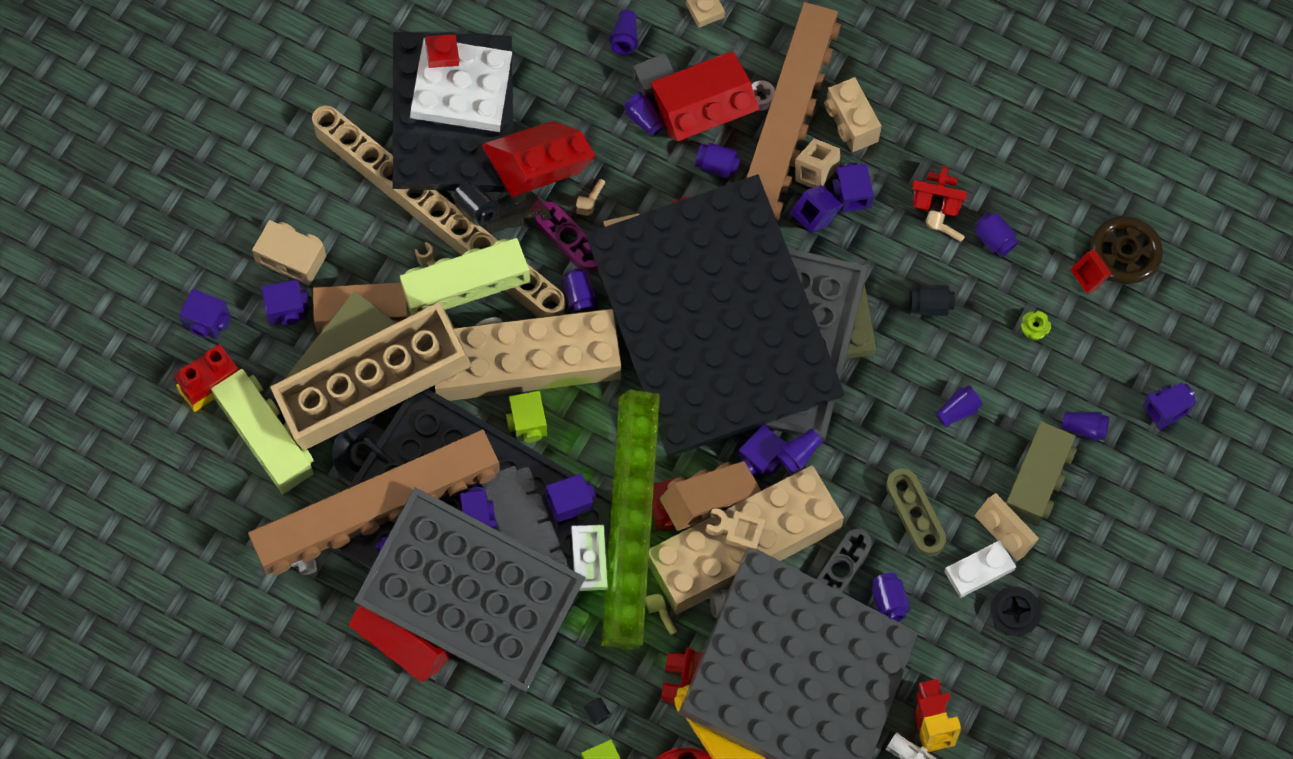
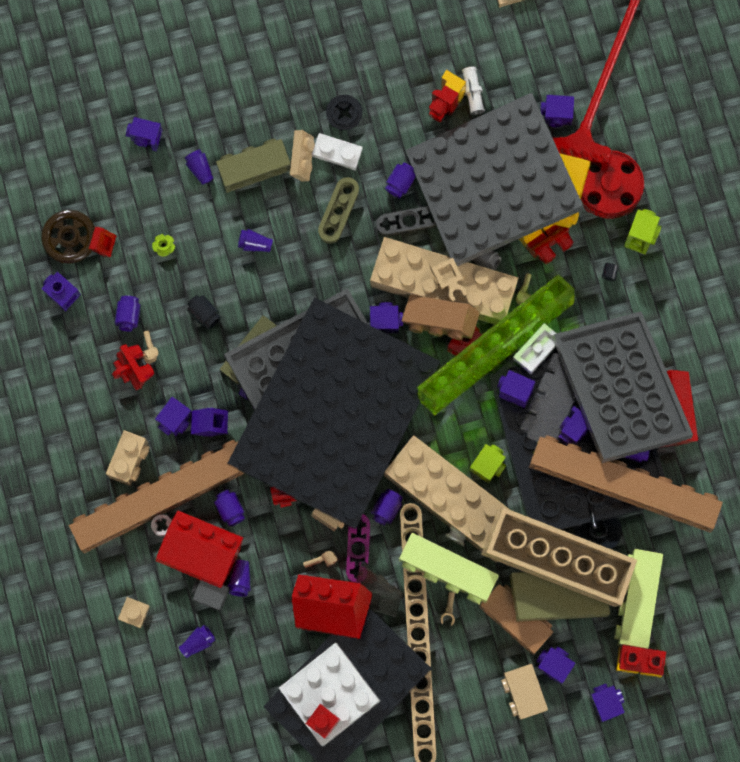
camera: 130 degrees left, 10 degrees up
black brick [453,182,497,226] -> none
dark purple cone [776,428,823,474] -> none
tan brick [795,138,840,188] -> none
none -> dark purple brick [41,272,81,312]

